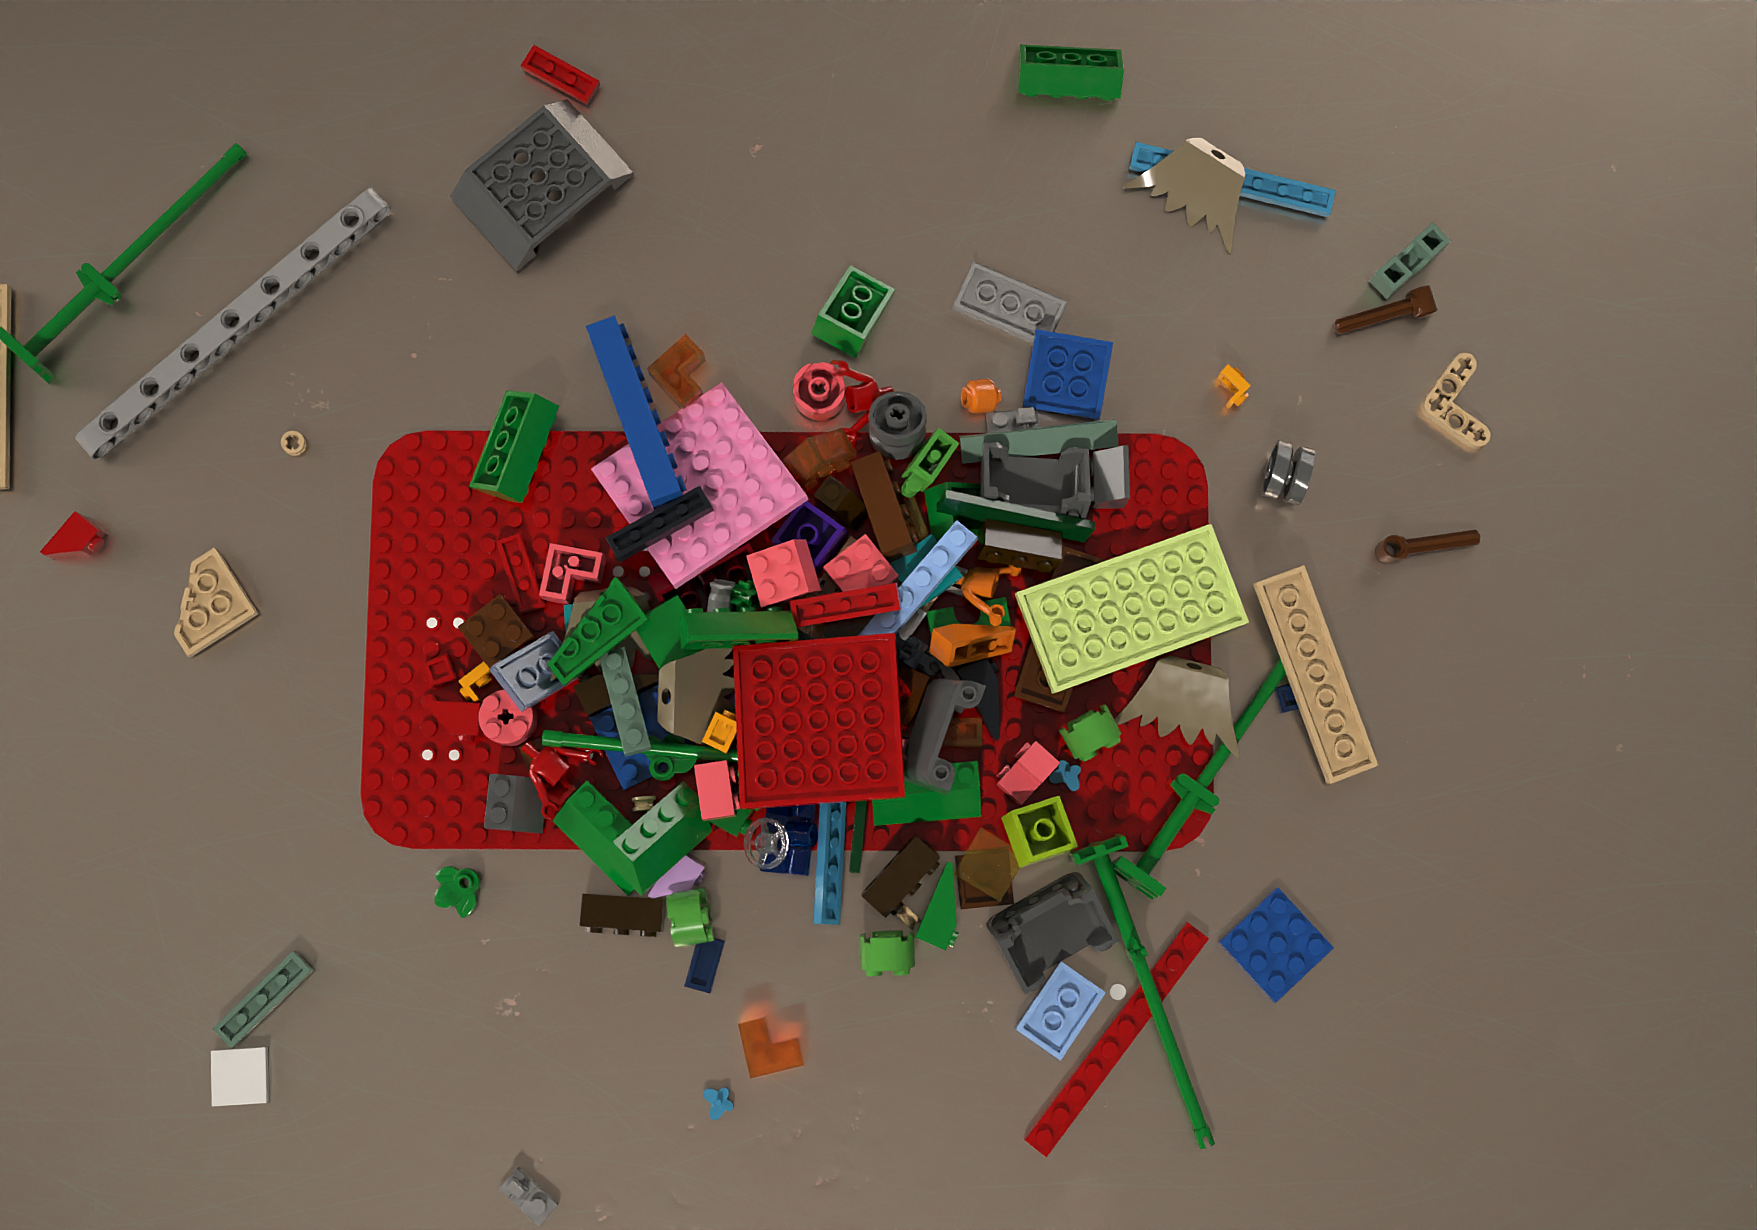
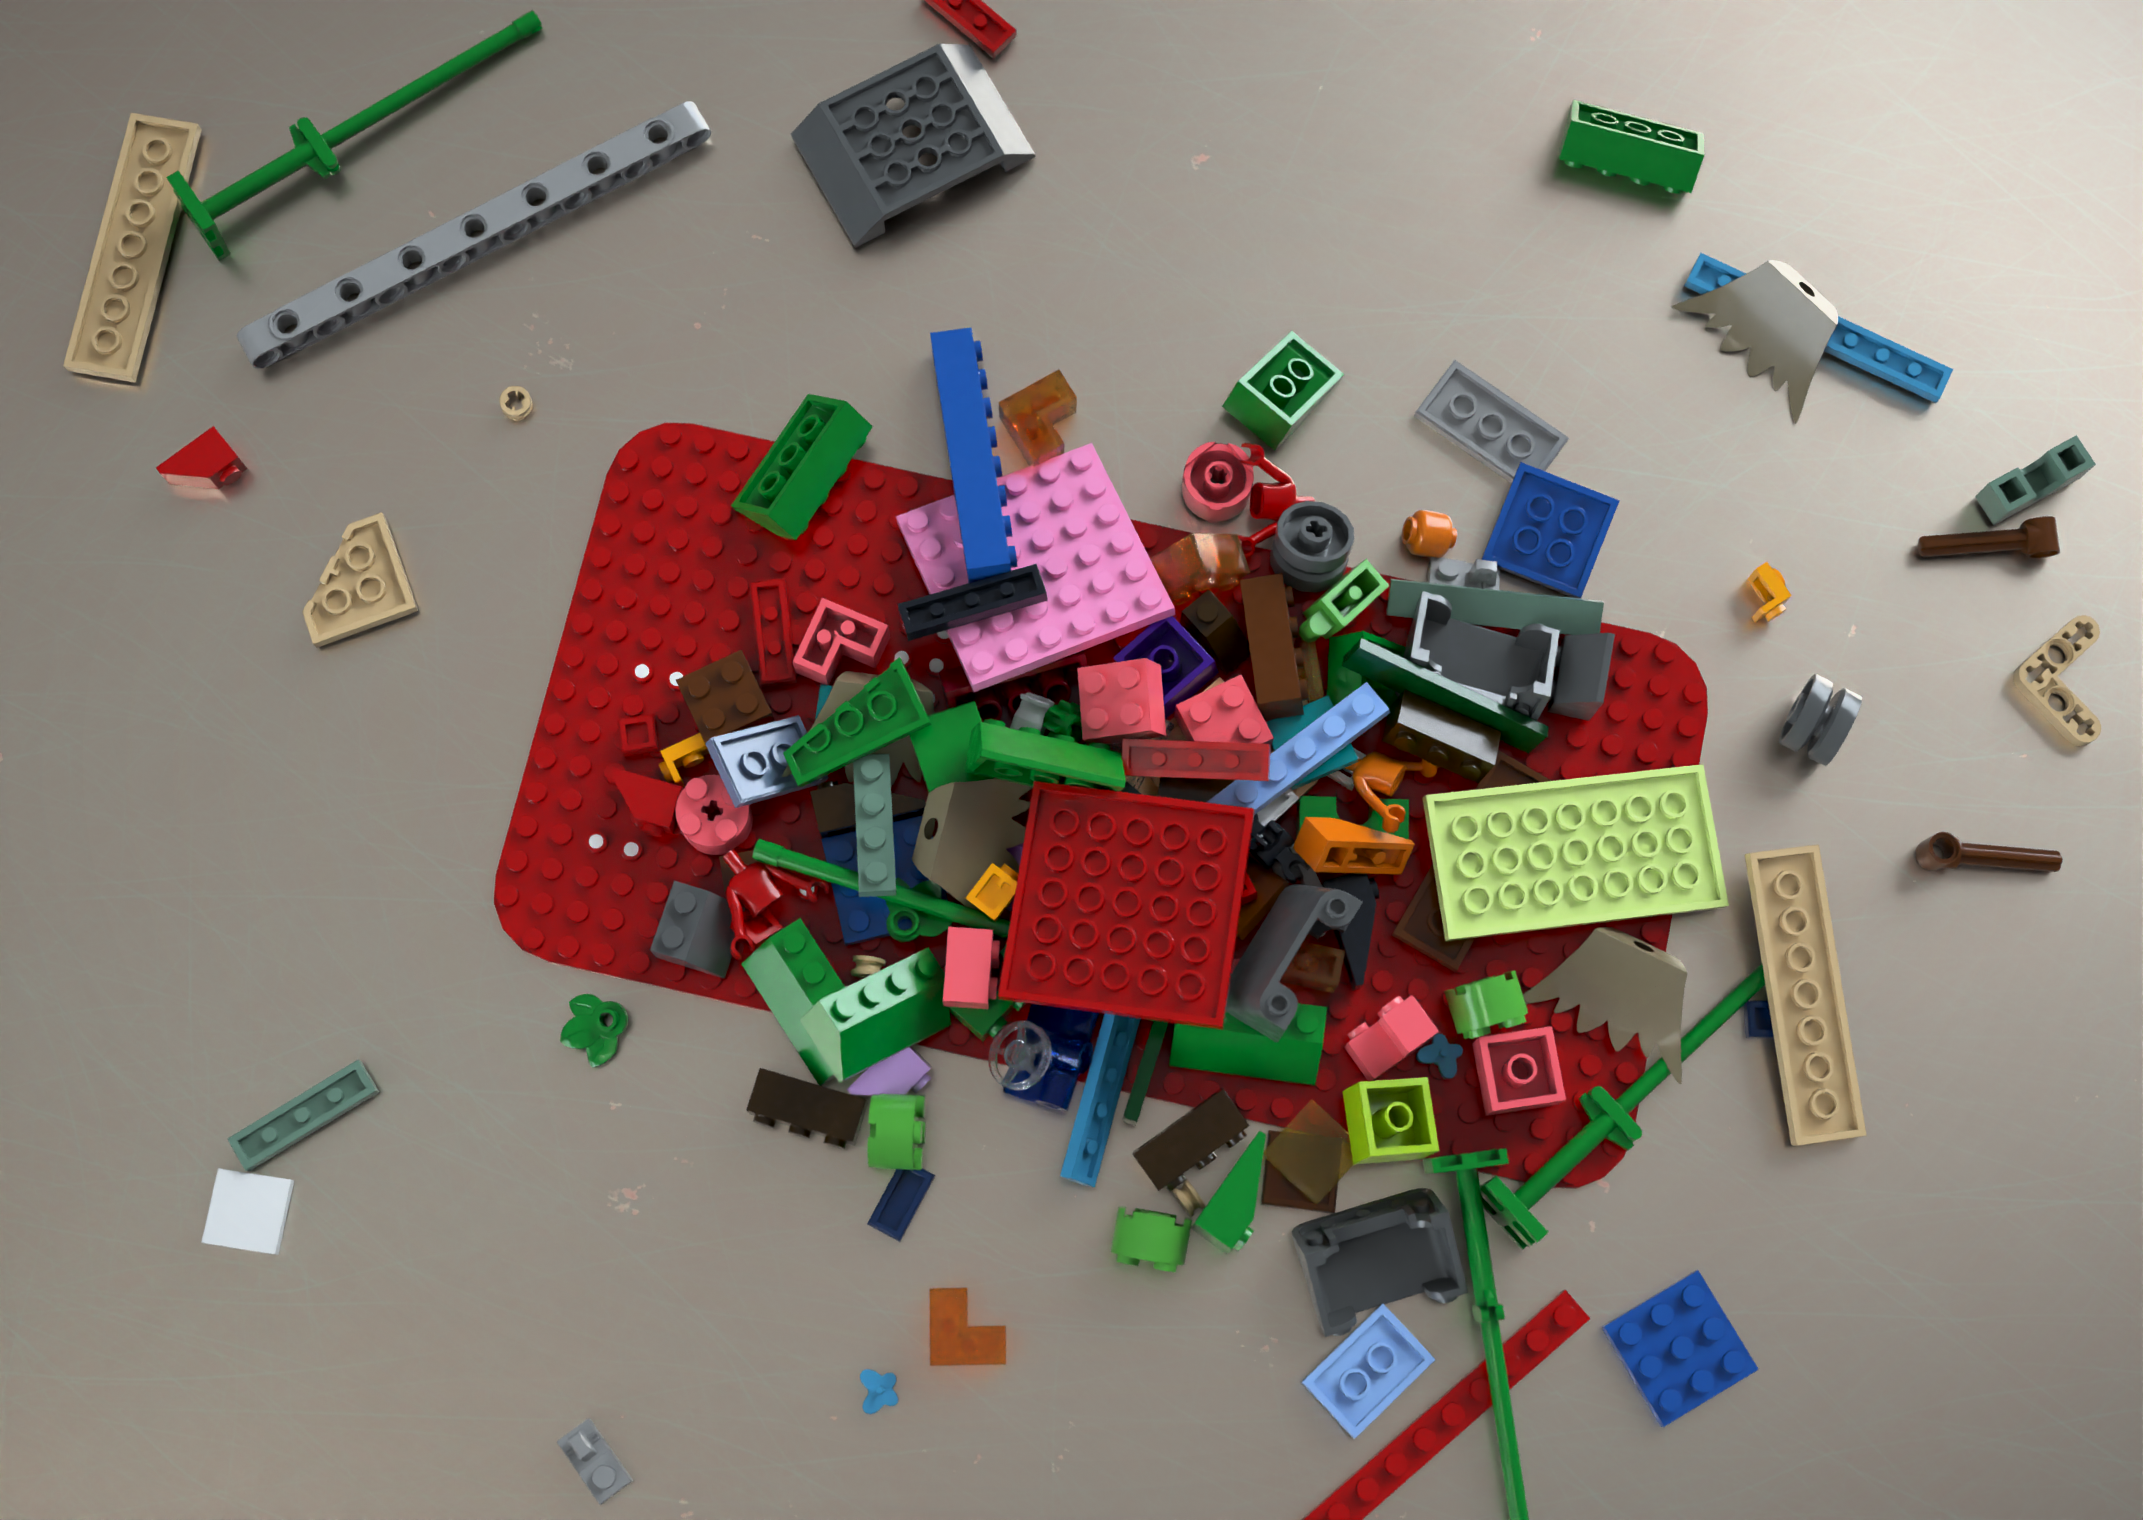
camera: 10 degrees right, 5 degrees down
white sticker [1110,984,1126,1000] -> none
none -> coral brick [1472,1026,1566,1116]

